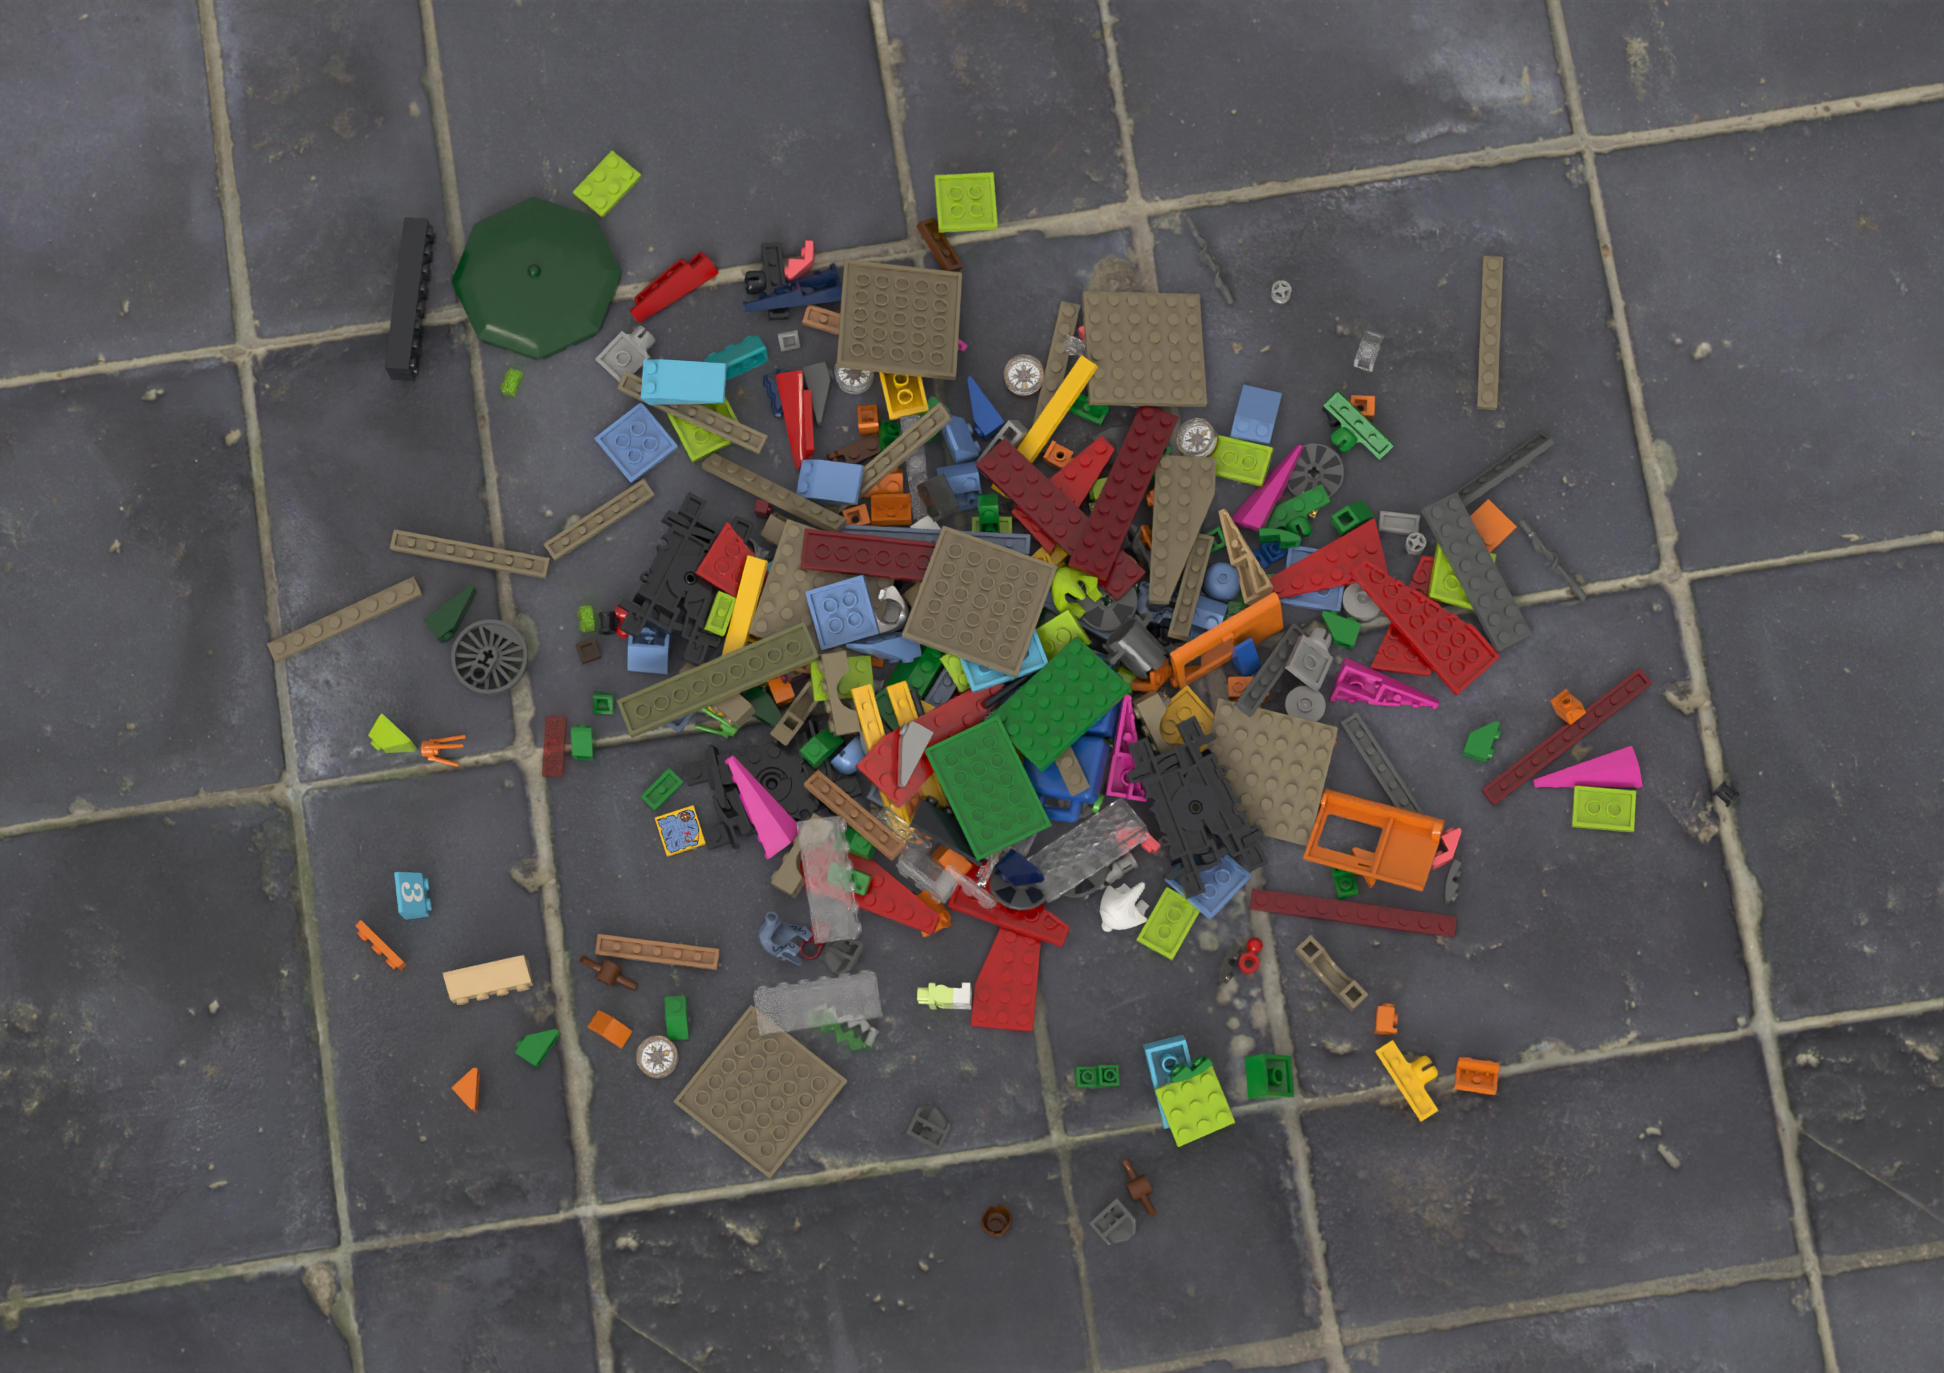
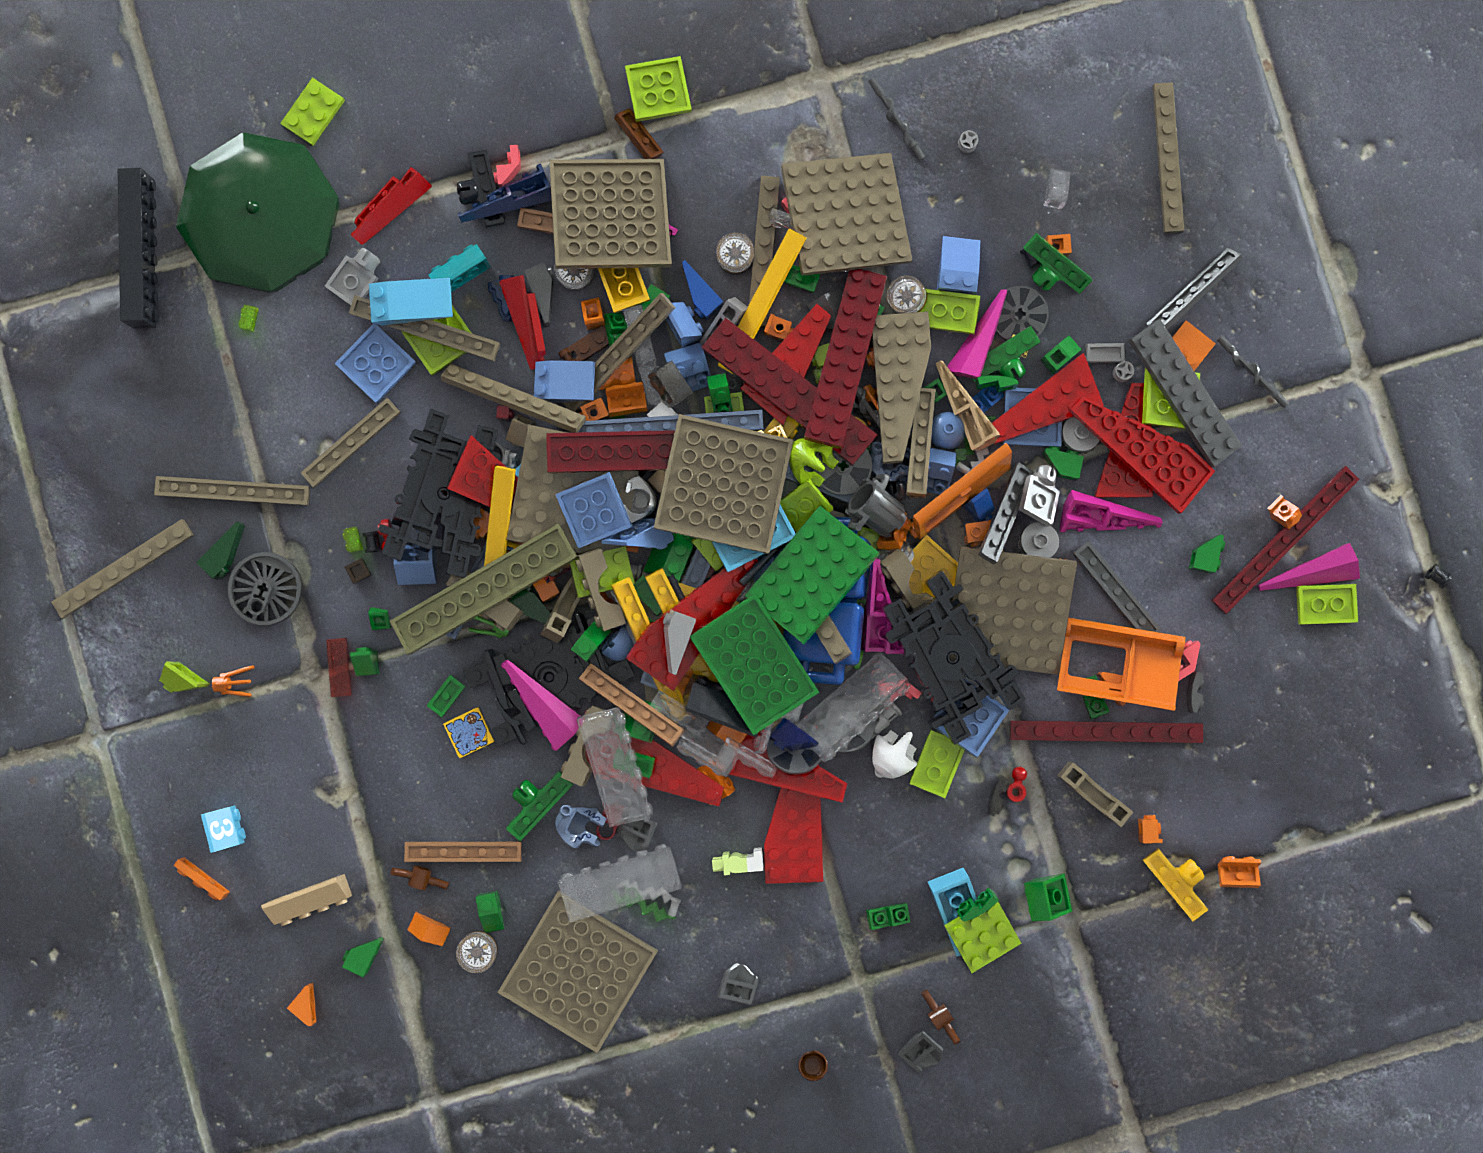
camera: 15 degrees left, 10 degrees up
lime plate [704,591,736,636] -> none
light grey slope [778,330,801,352] -> none
none -> green plate [506,771,573,841]

